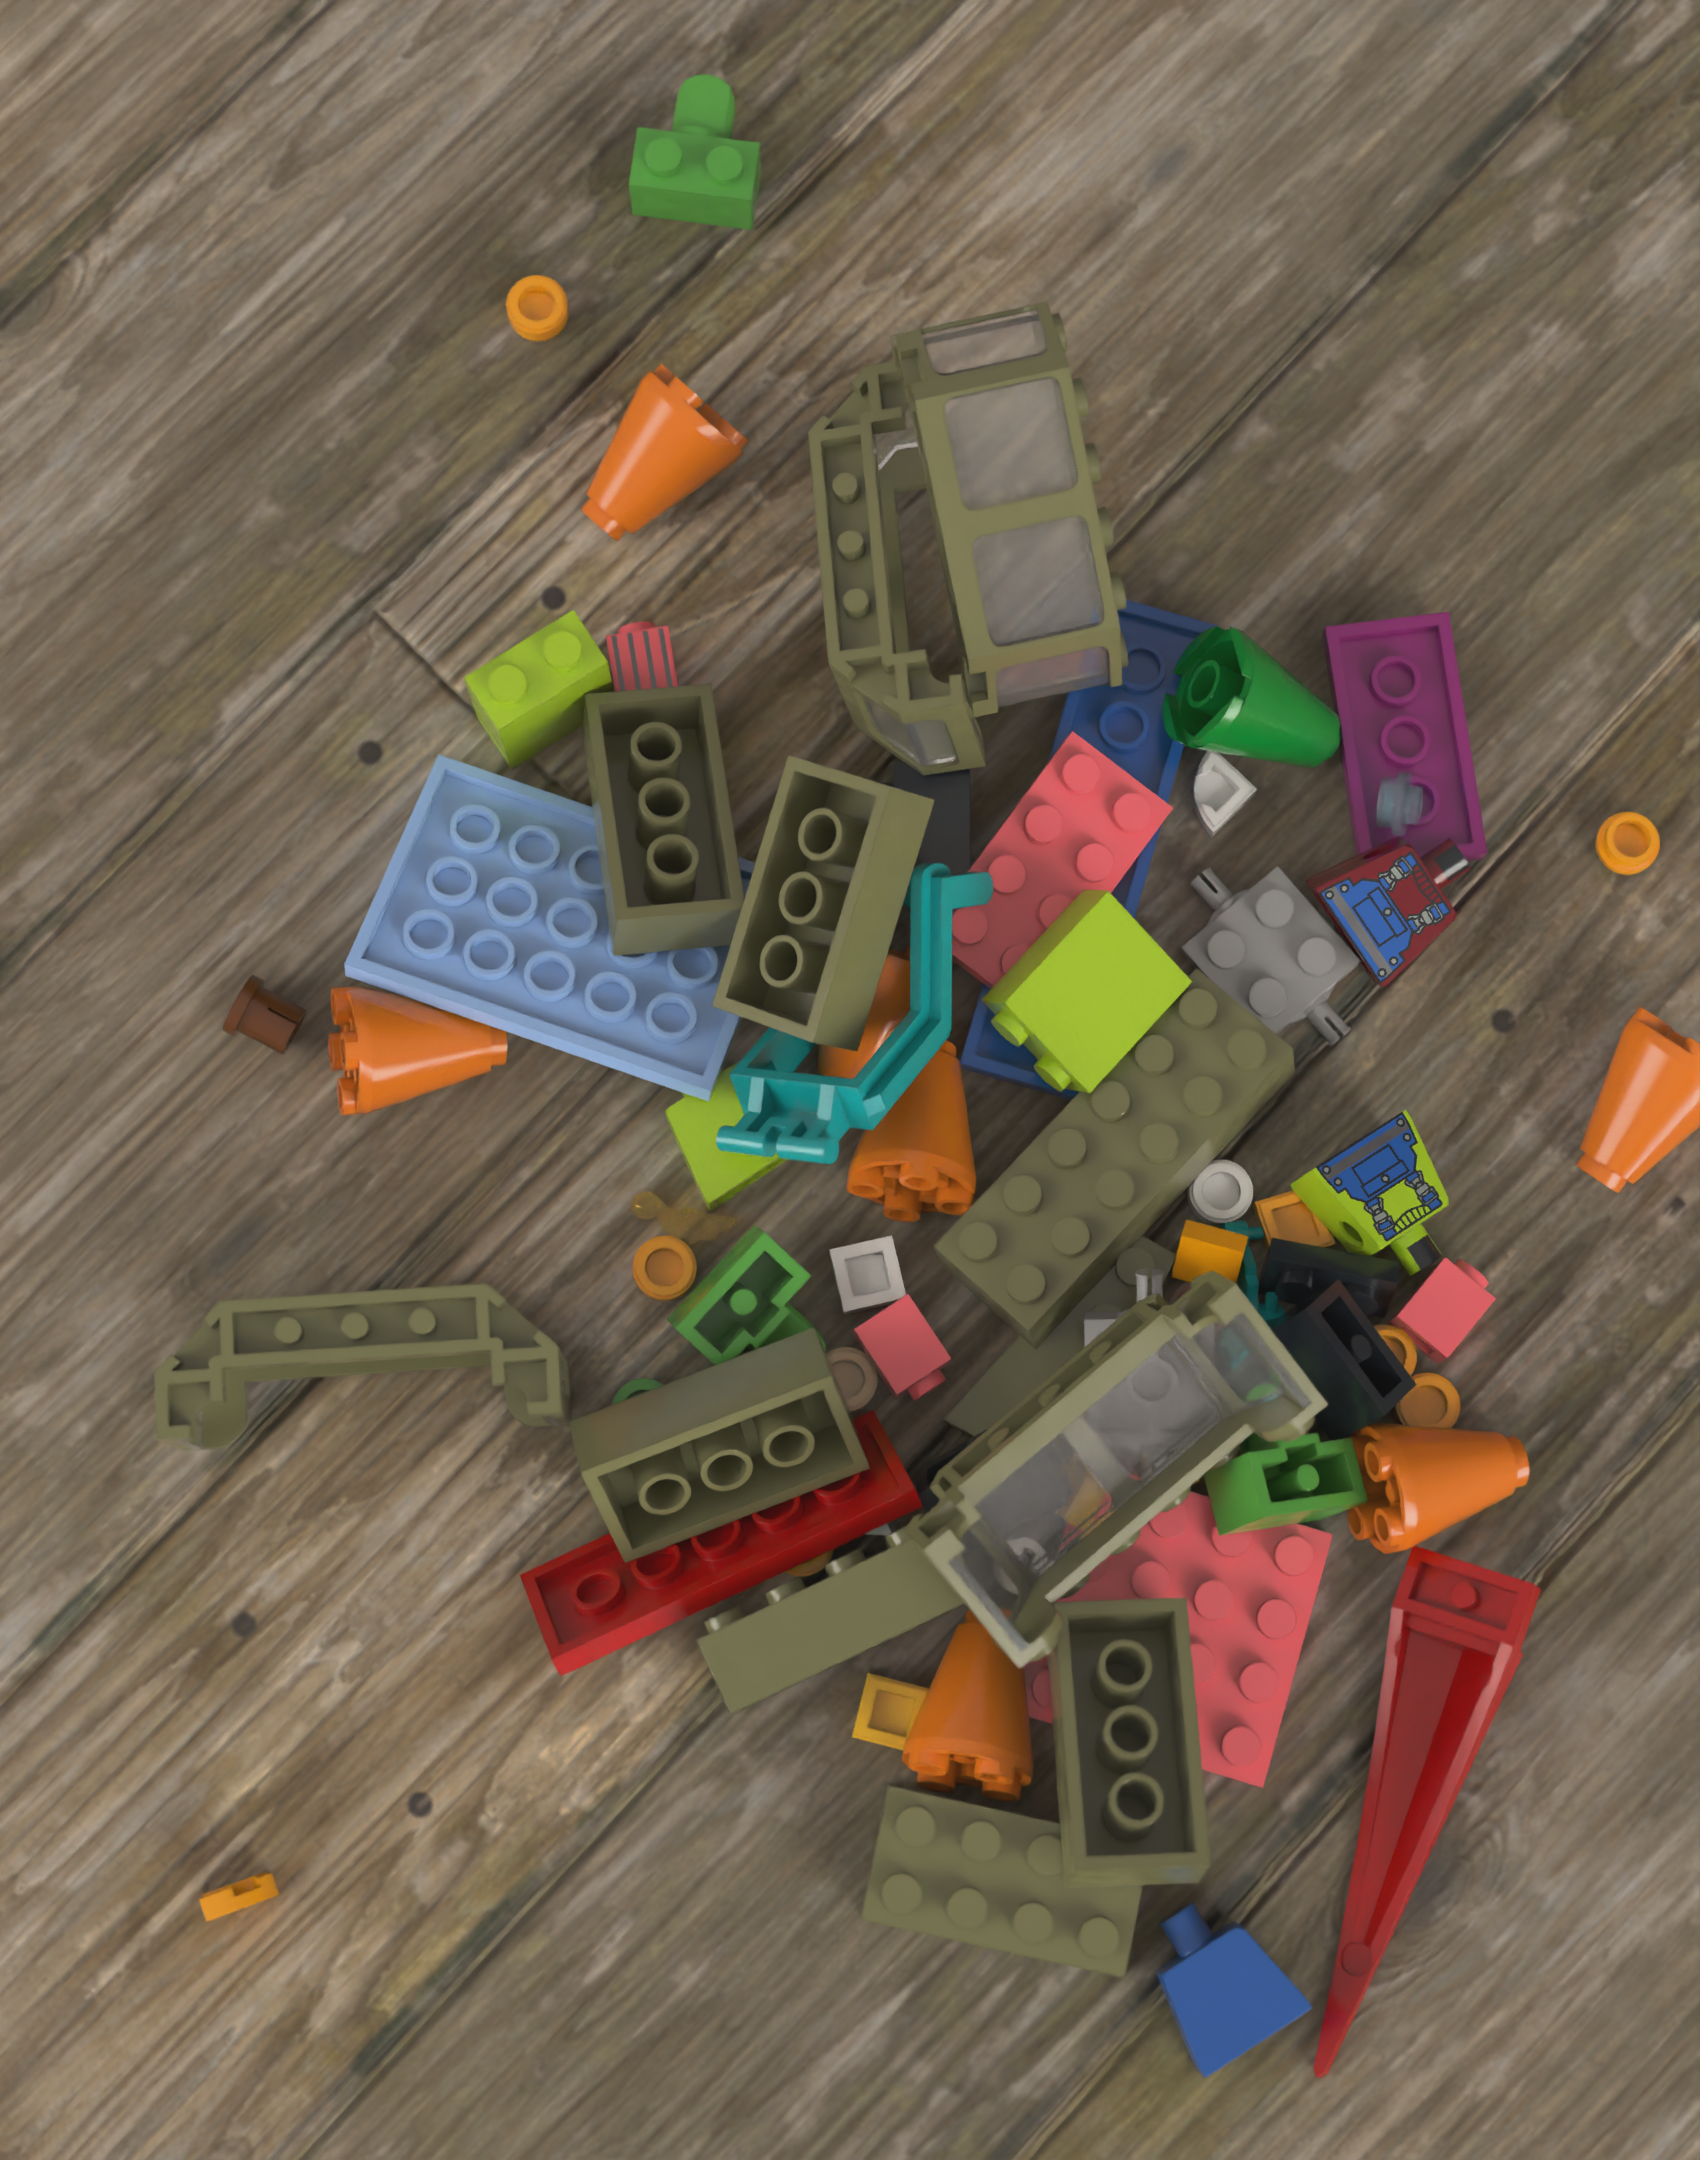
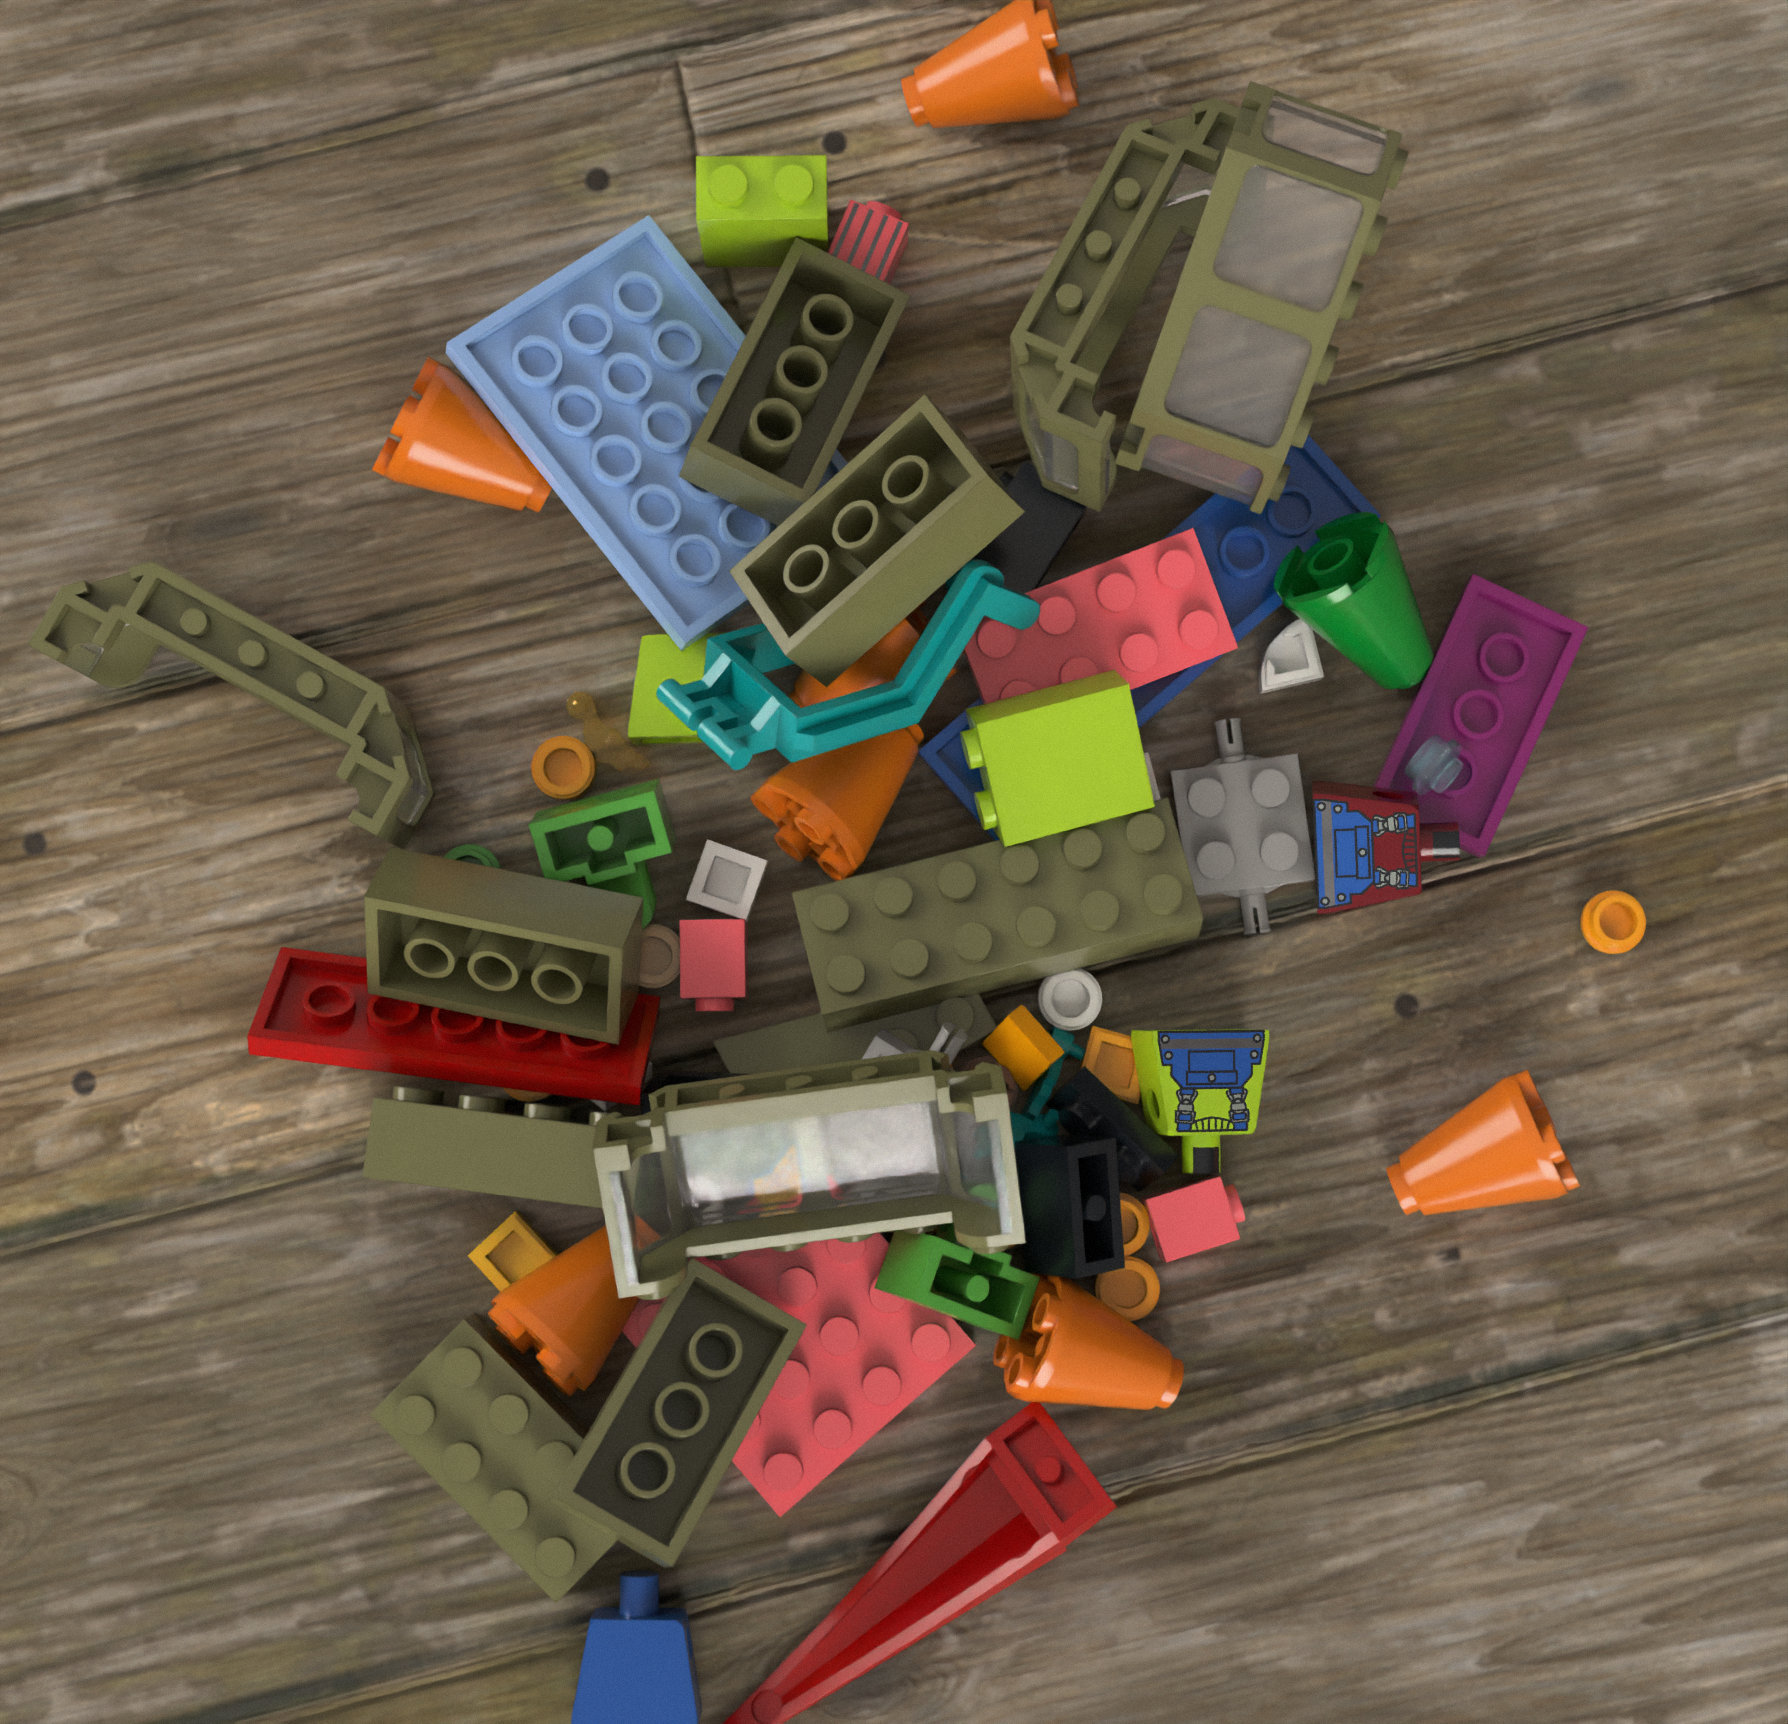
camera: 30 degrees right, 5 degrees up
reddish brown bush [223,975,307,1055] -> none

